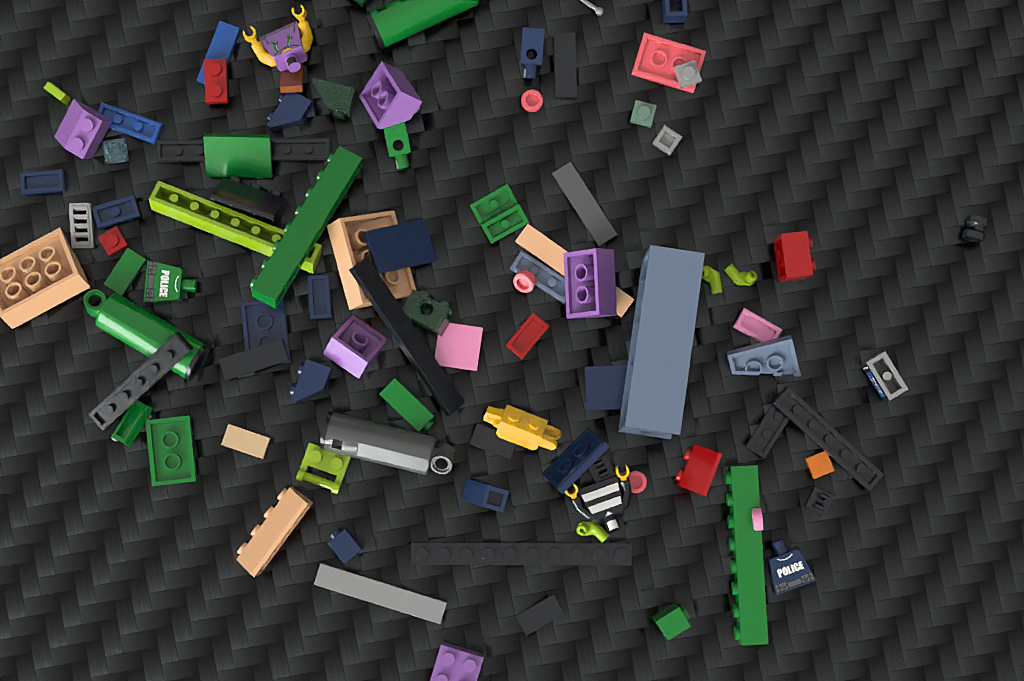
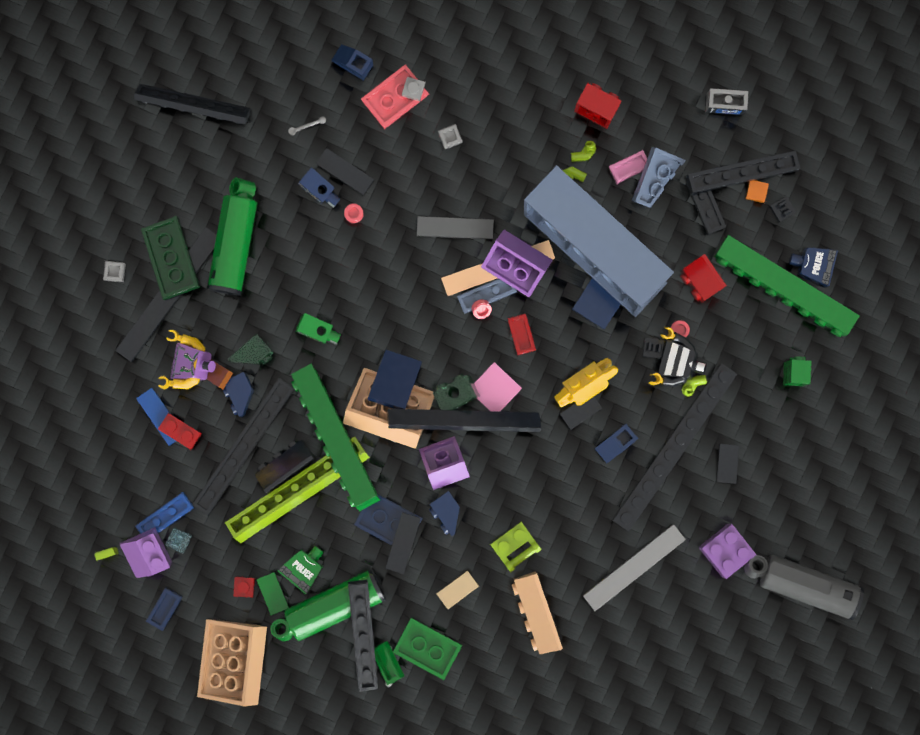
camera: 55 degrees left, 0 degrees up
light grey slope [69,203,95,249] -> none
dark blue plate [92,195,142,229] -> none
green tile [203,134,273,178] -> none
dark blue tile [307,274,333,320] -> none
dark grey piece [319,411,456,475] -> none
dark blue brick [328,528,363,564] -> none
medium lavender slope [359,61,422,129] -> none
green slope [379,378,435,432] -> none
green slope [469,183,529,244] -> none
dark blue tile [542,428,610,494] -> none
sand green plate [630,100,657,128] -> none
bright pink tile [752,508,763,531] -> none

